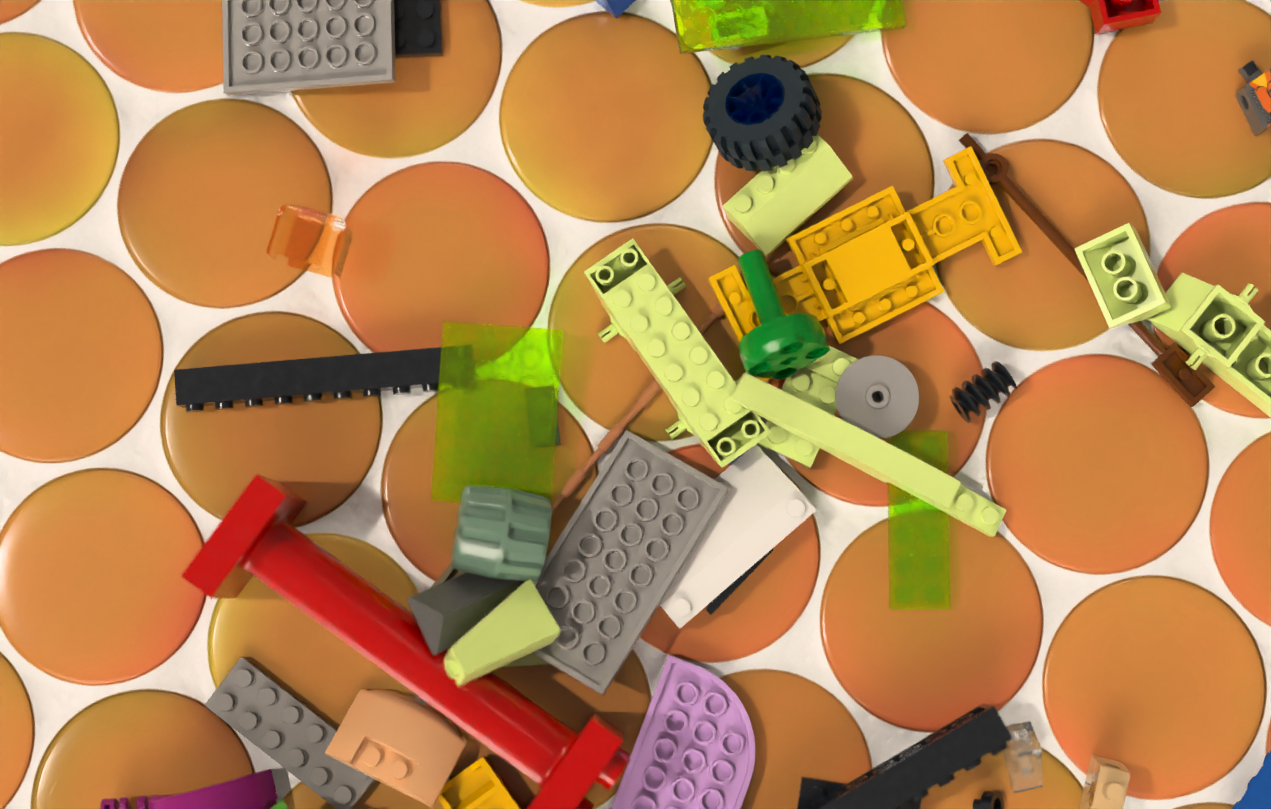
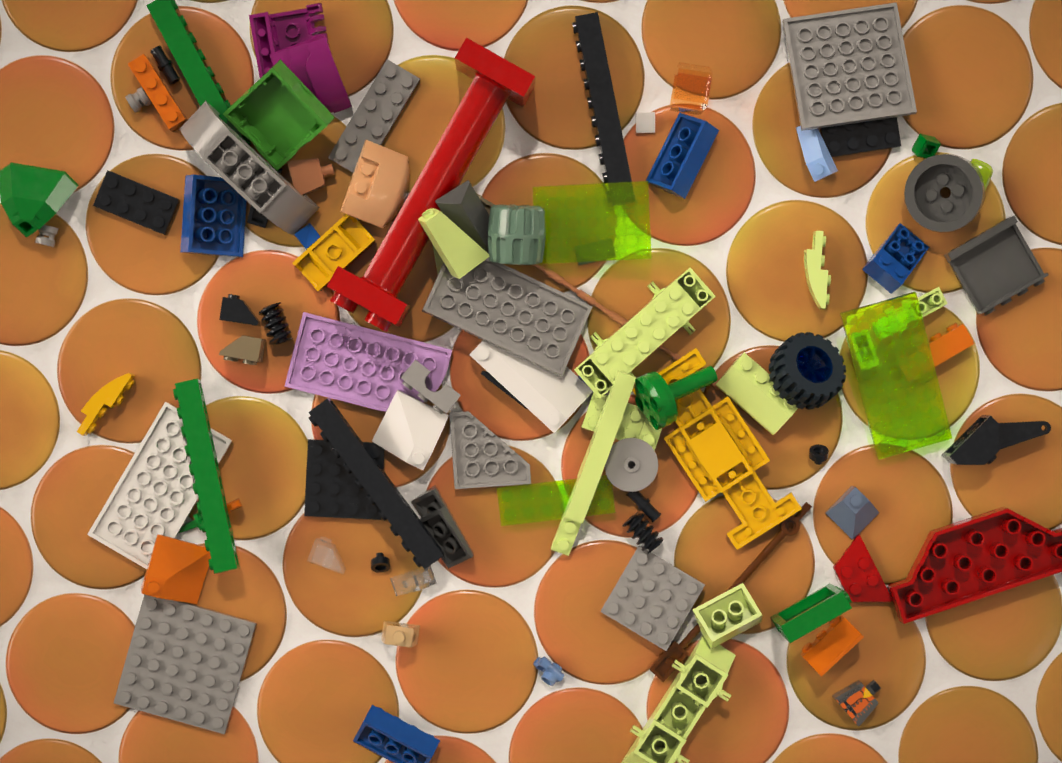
camera: 85 degrees right, 5 degrees up
none -> white slope [372,390,449,470]
none -> light grey arch [401,360,461,414]
none -> dark grey slope [411,485,474,568]
none -> light grey plate [449,411,531,489]
none -> medium blue plate [533,656,564,686]
none -> light grey plate [600,546,705,651]
none -> black pin [626,491,661,522]
none -> white slope [635,112,655,133]
none -> blue slope [646,112,719,199]
none -> green window [771,583,852,643]
none -> light blue slope [796,126,838,182]
none -> orange slope [800,616,864,677]
none -> yellowish green slope [804,231,831,309]
none -> black tile [809,444,829,465]
none -> sand blue slope [825,486,879,540]
none -> red wing [833,534,893,602]

